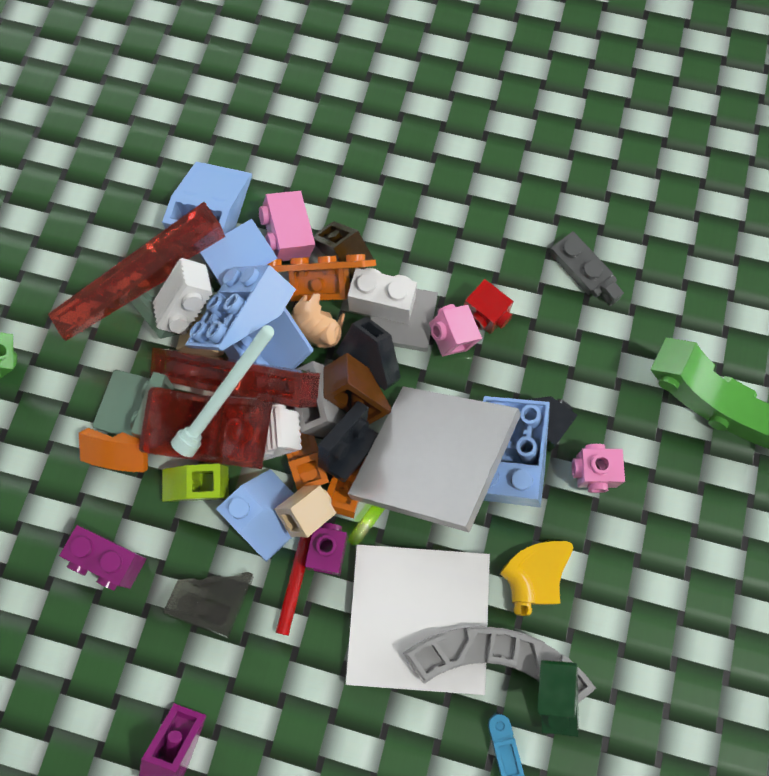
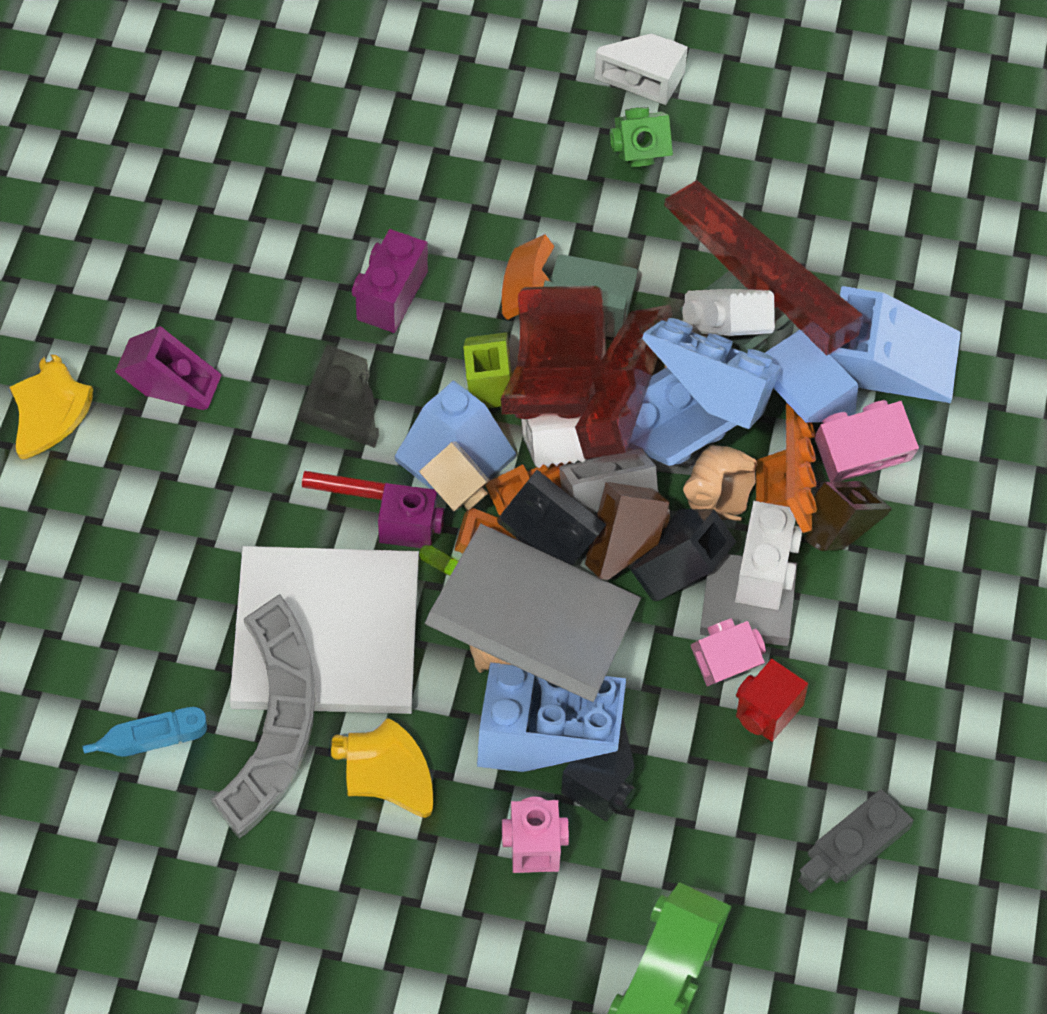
camera: 85 degrees right, 15 degrees down
light aqua piece [171,325,274,457] -> none
dark green slope [538,660,579,737] -> none

